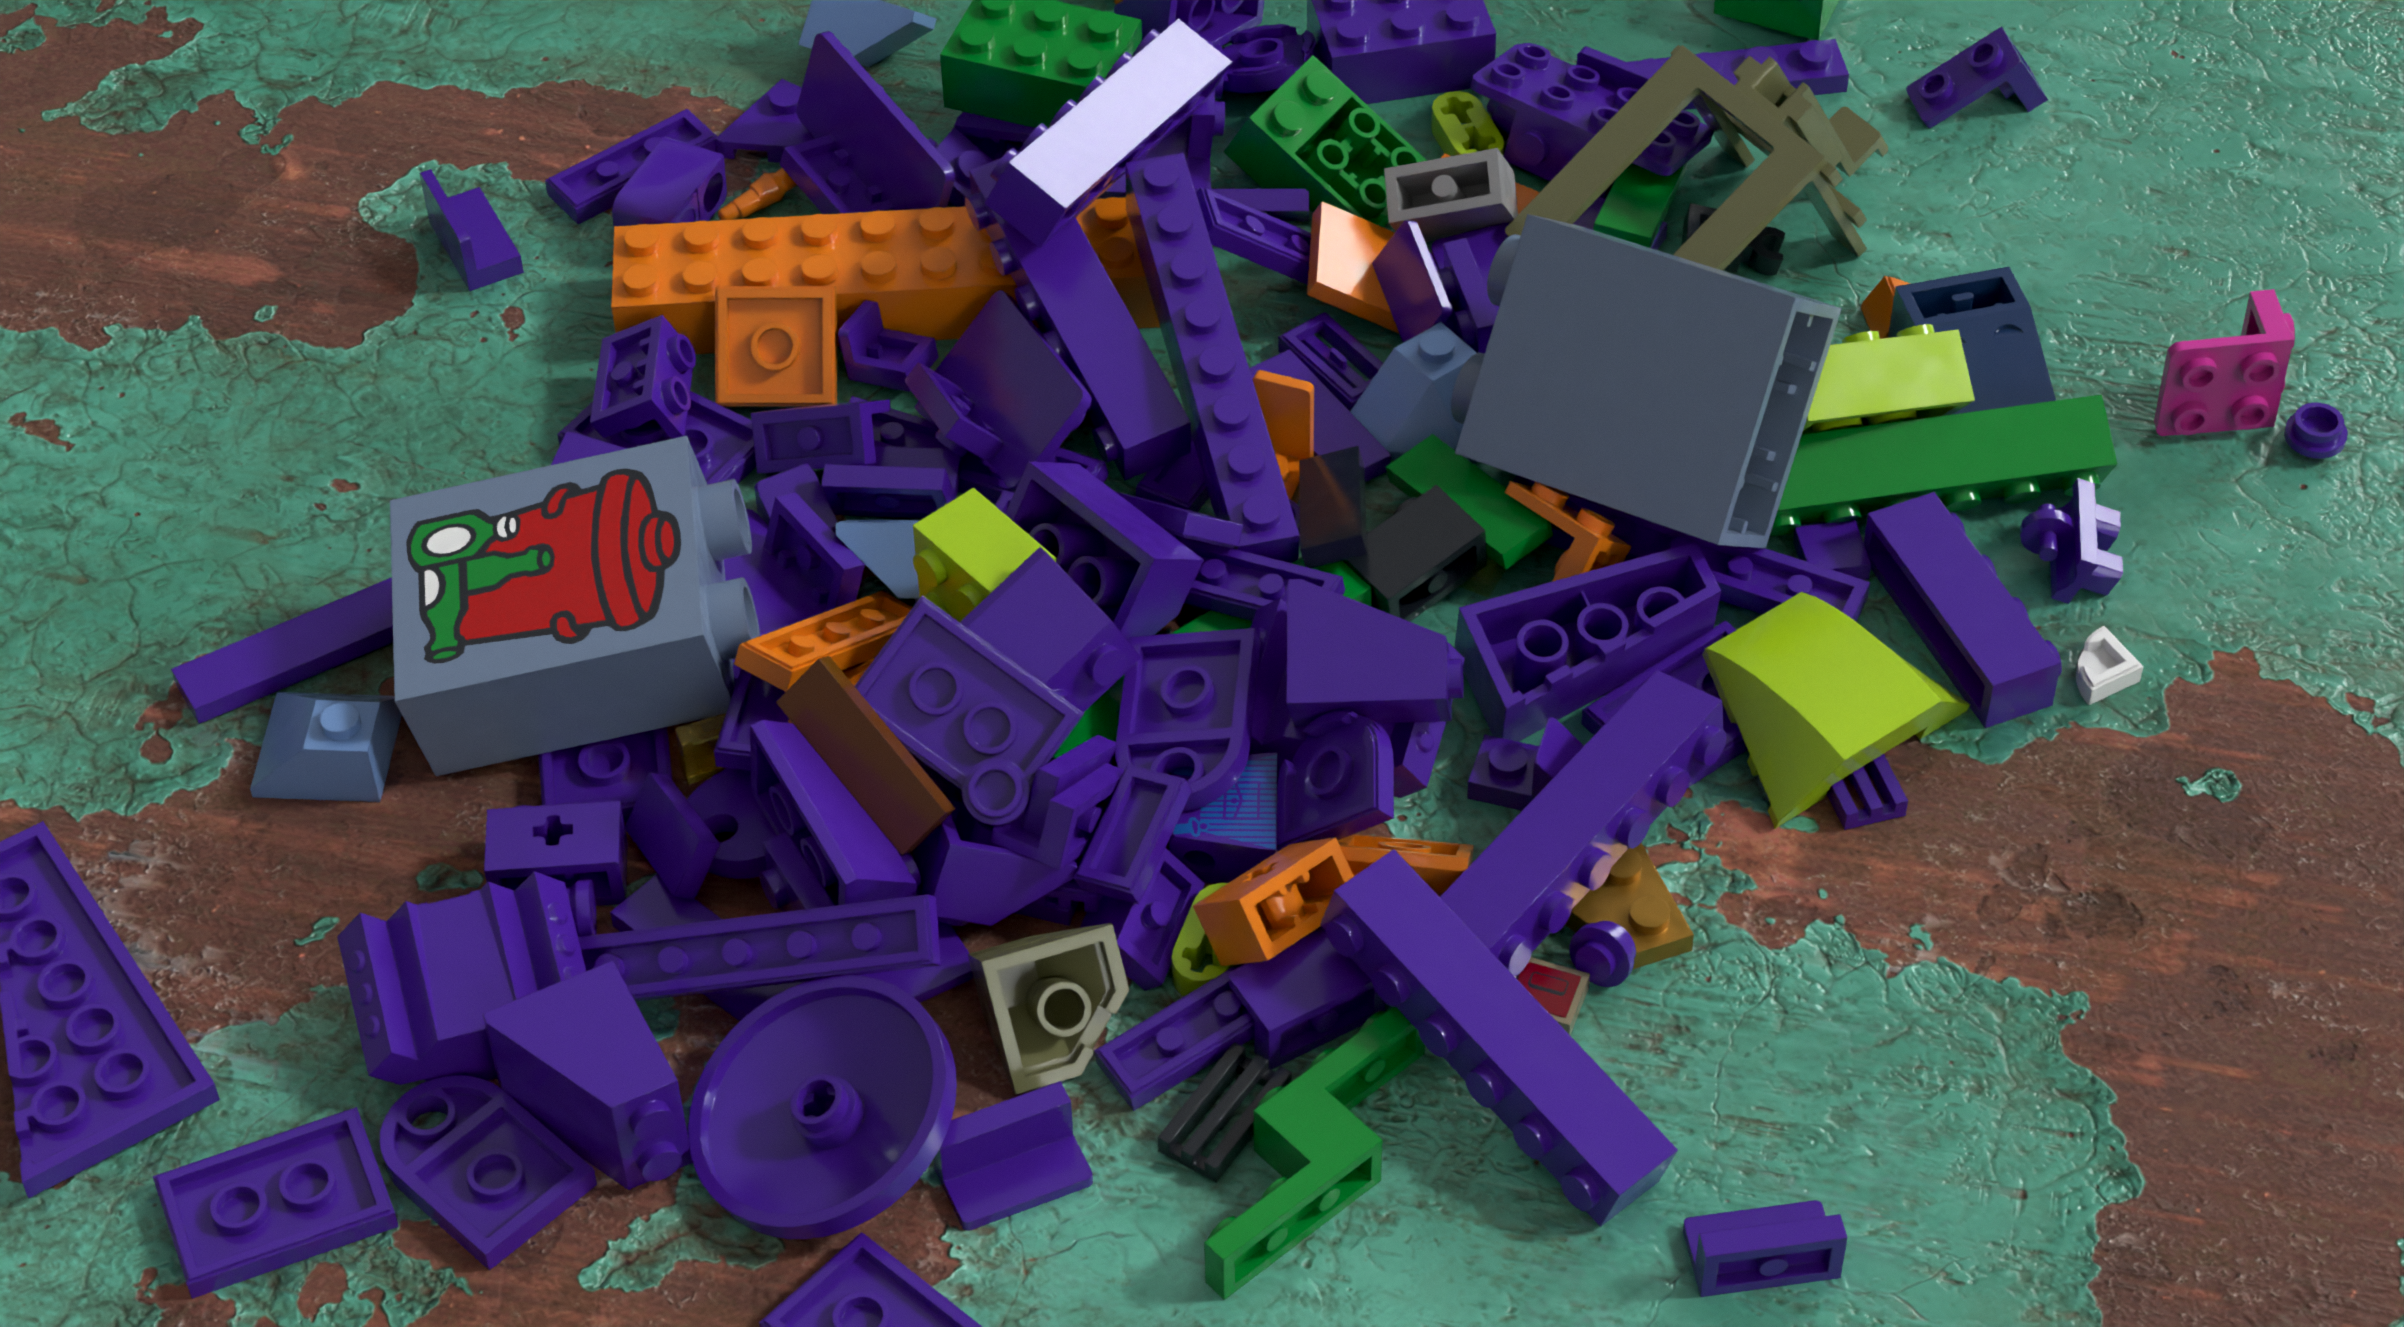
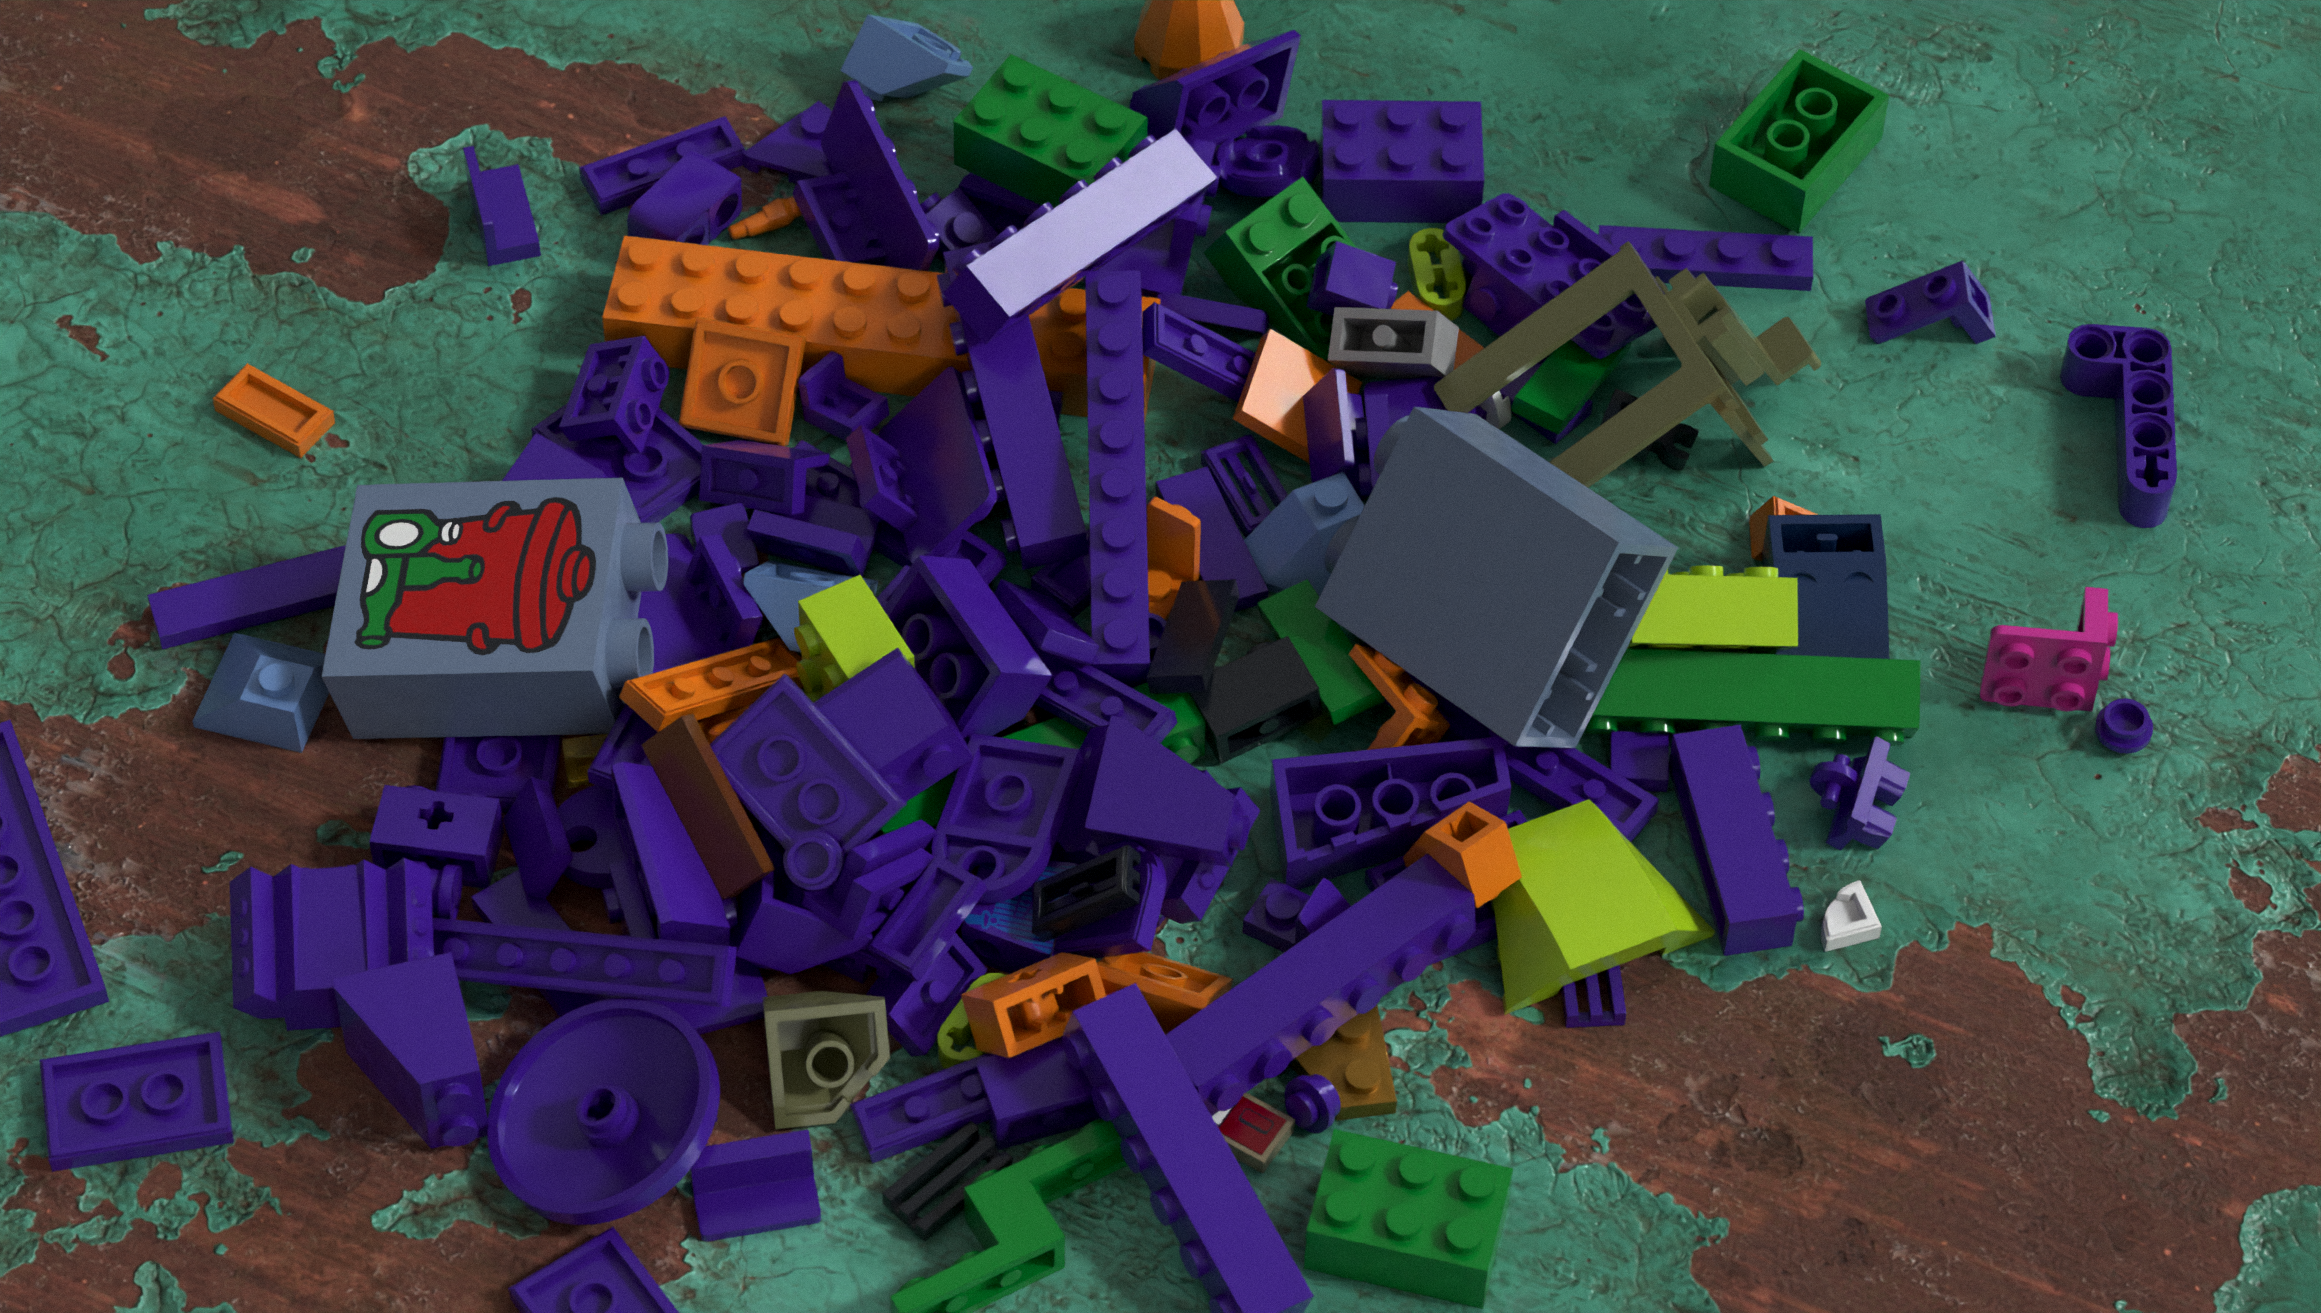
camera: 10 degrees right, 5 degrees up
dark purple tile [379,1075,597,1271] -> none
none -> orange tile [212,363,335,458]
none -> black tile [1032,844,1141,942]
none -> green brick [1304,1129,1513,1309]
none -> dark purple brick [1306,241,1398,316]
none -> orange slope [1403,802,1522,908]
none -> dark purple beam [2060,324,2177,528]

